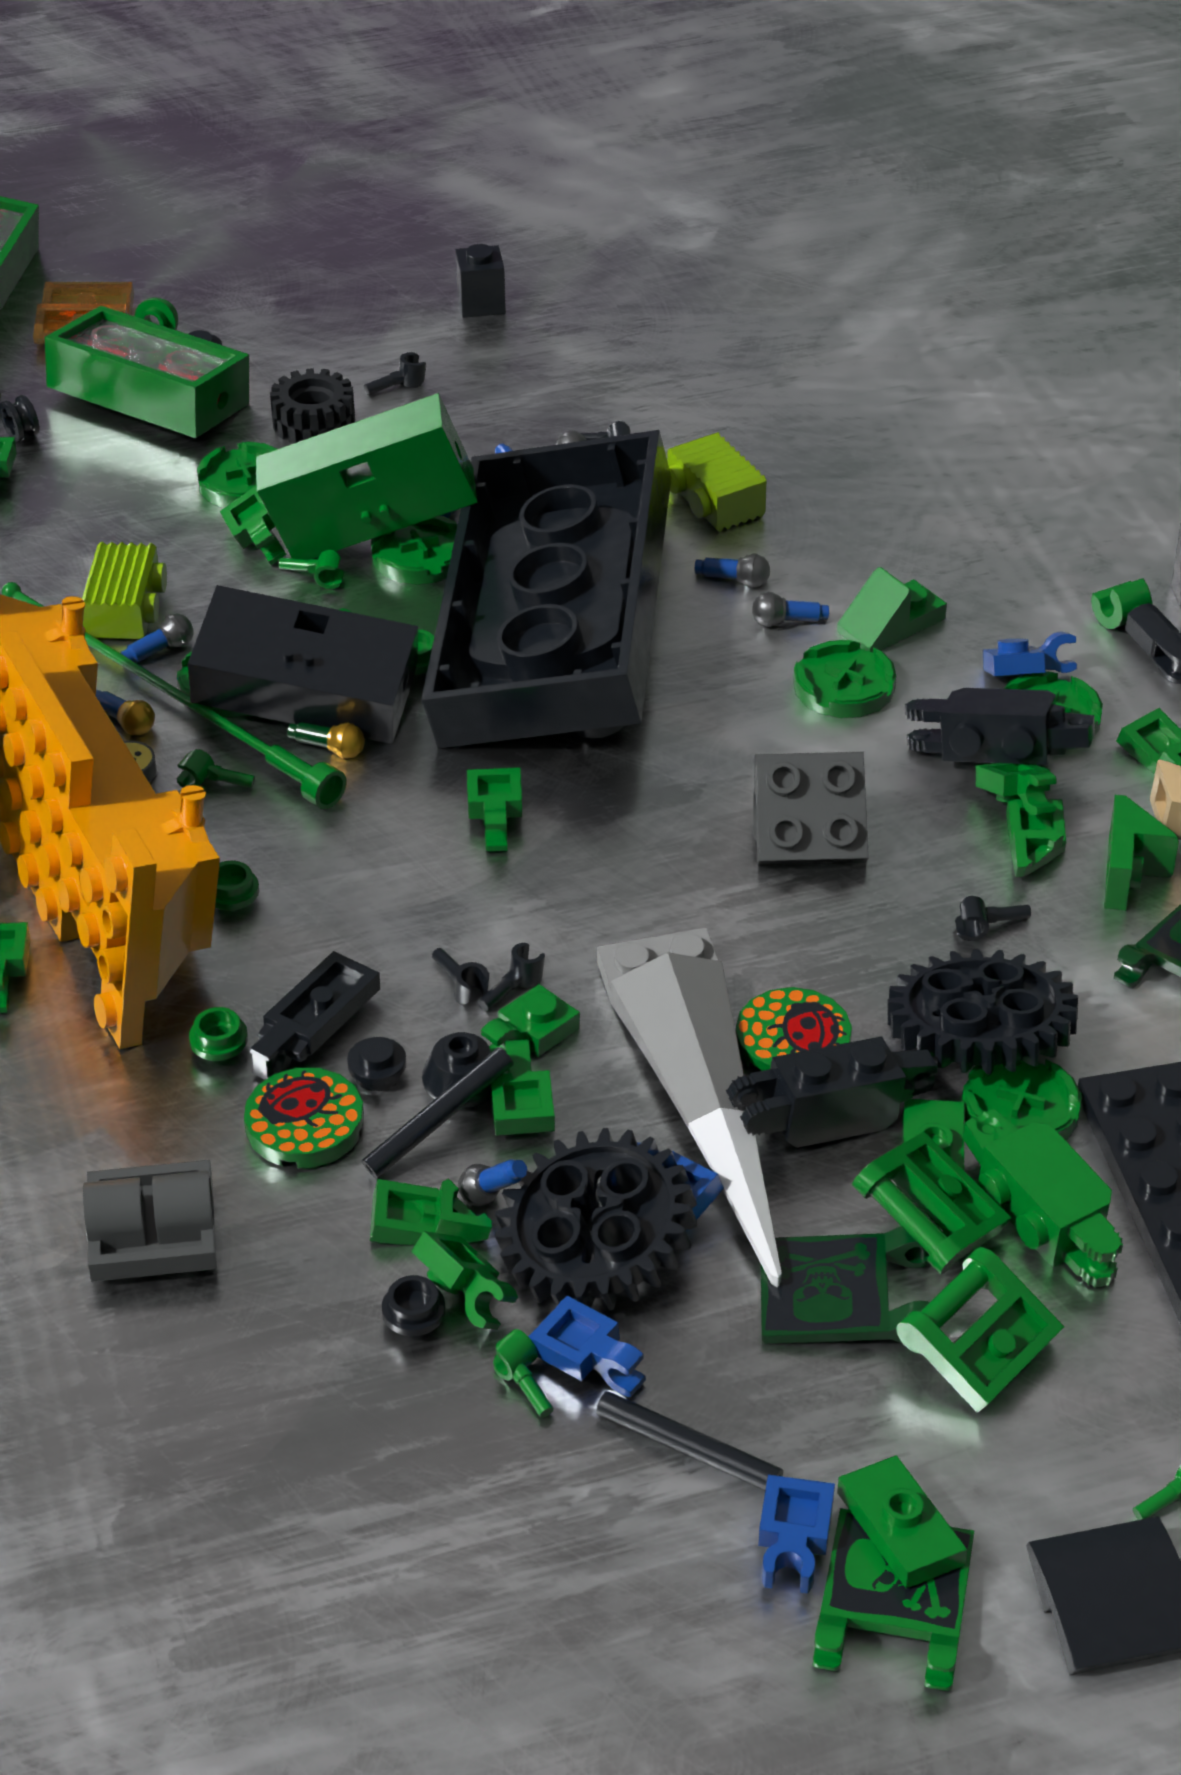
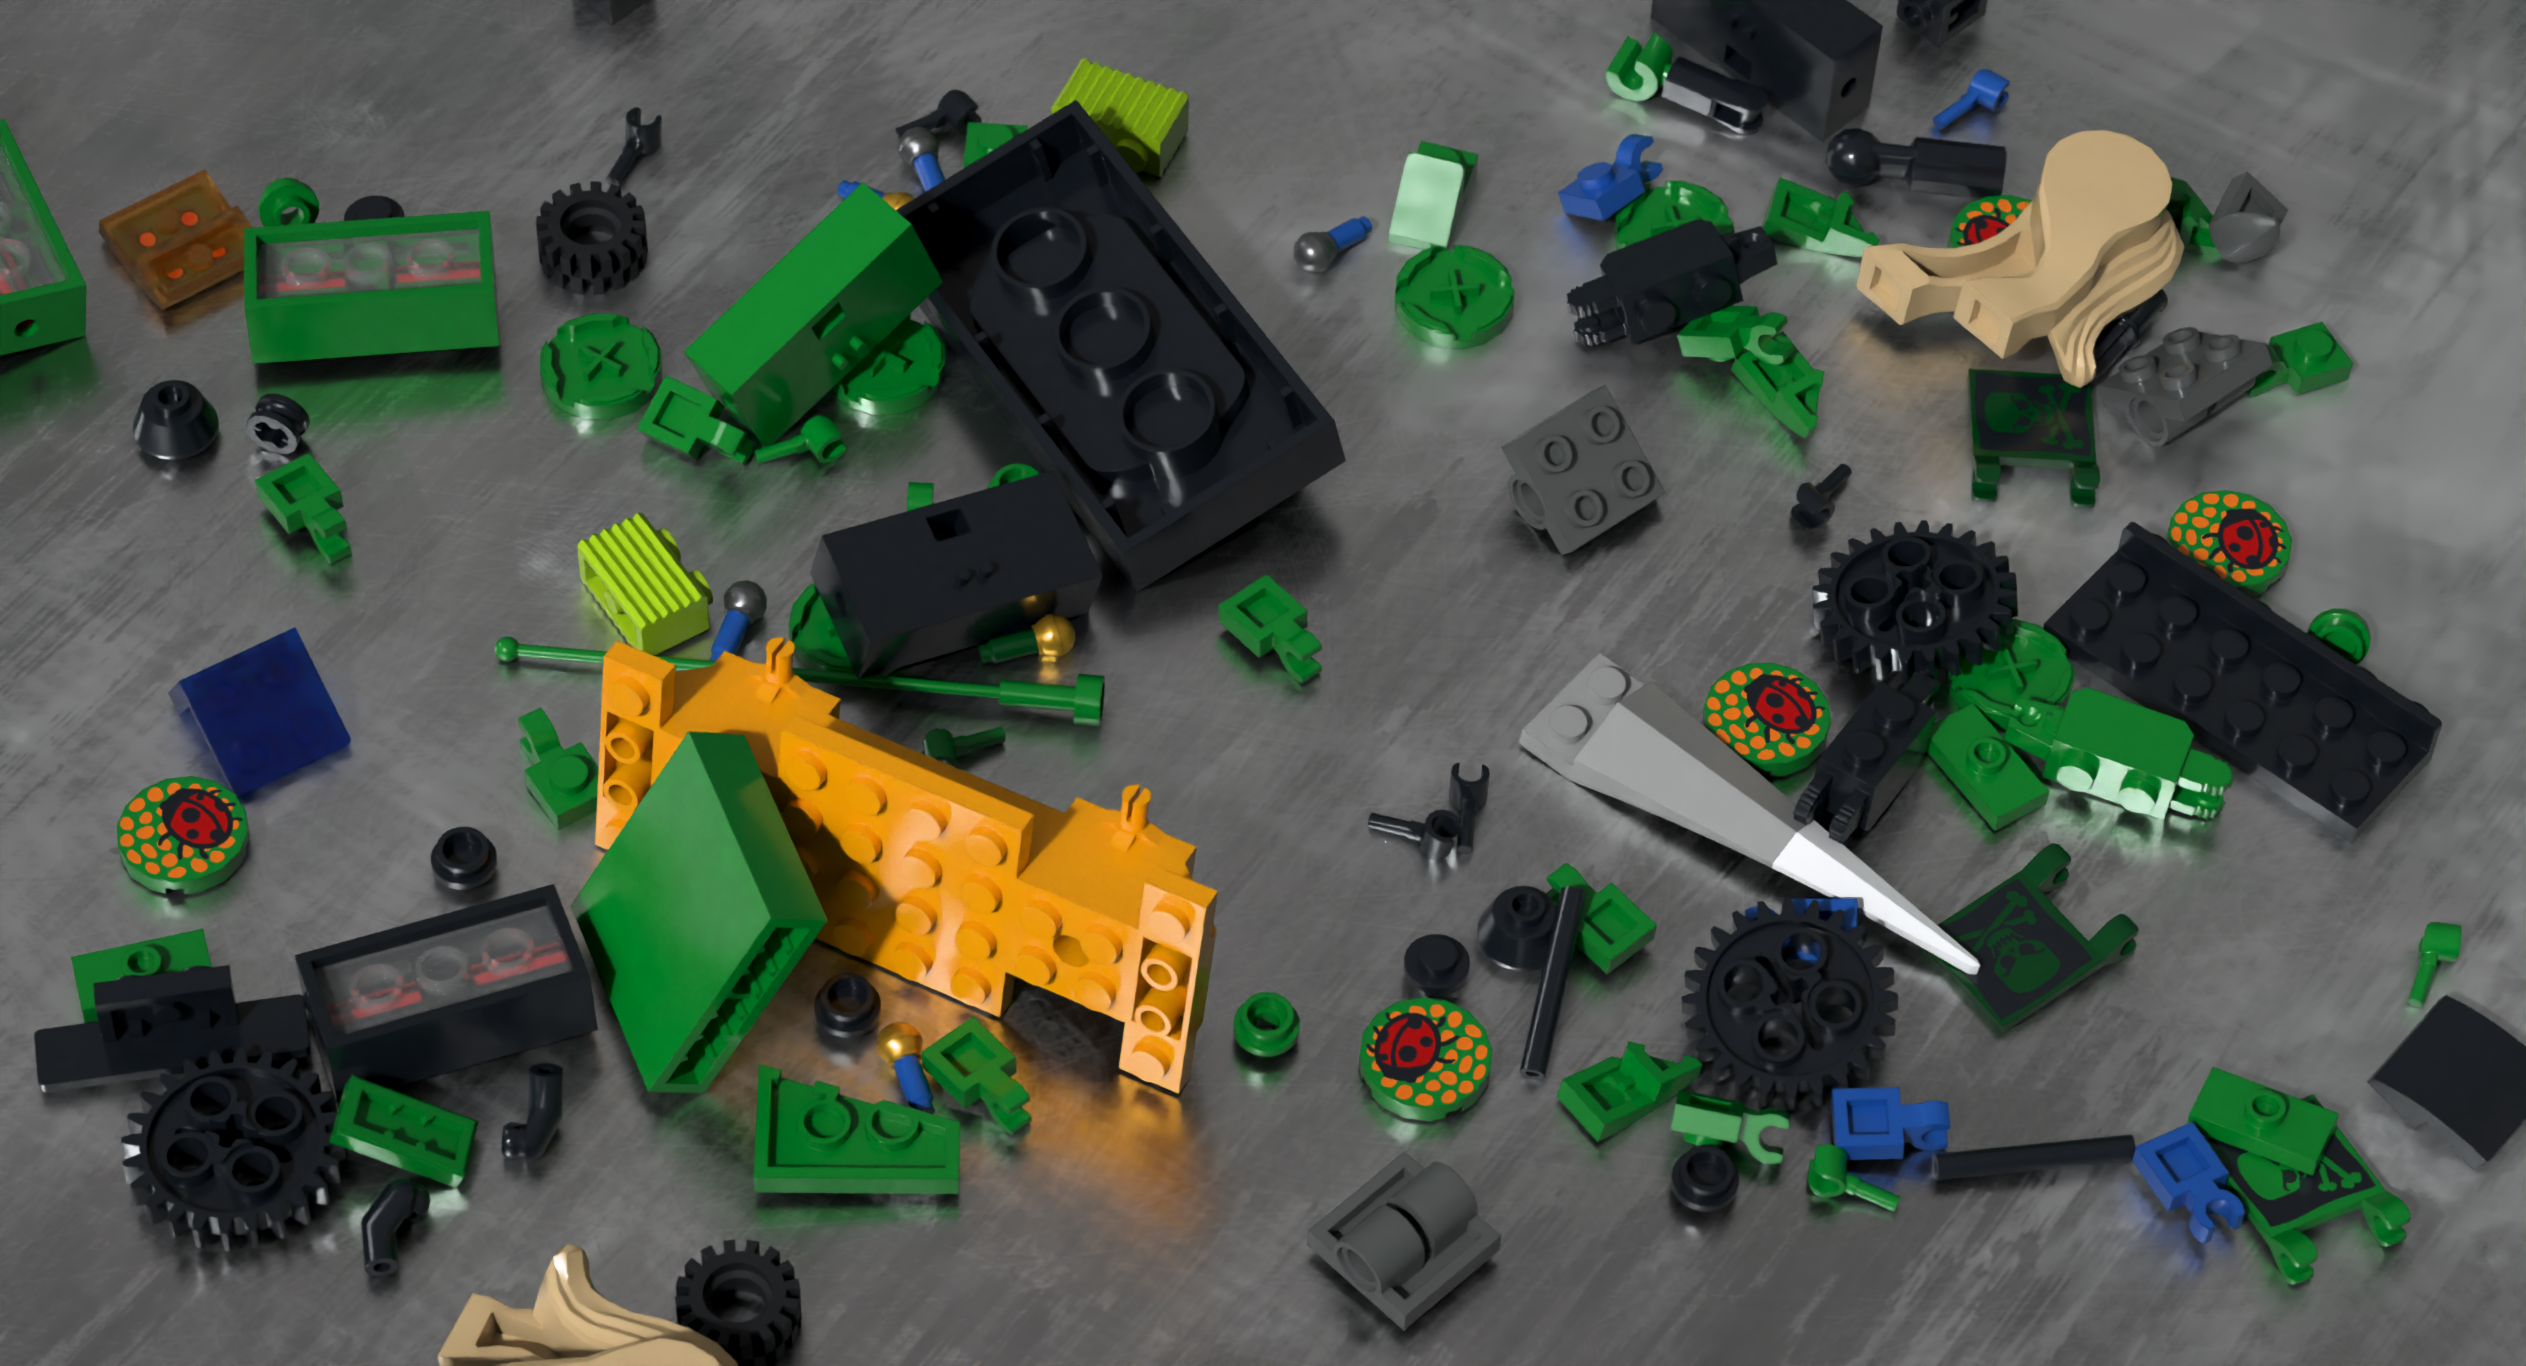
camera: 40 degrees left, 10 degrees up
black hinge [250,951,380,1080] -> none
piece [458,1159,528,1207] -> none
green plate [481,984,580,1057] -> none
piece [694,553,770,588] -> none
green plate [852,1131,1011,1274] -> none
green plate [896,1247,1064,1413] -> none
green slope [1104,795,1179,911] -> none

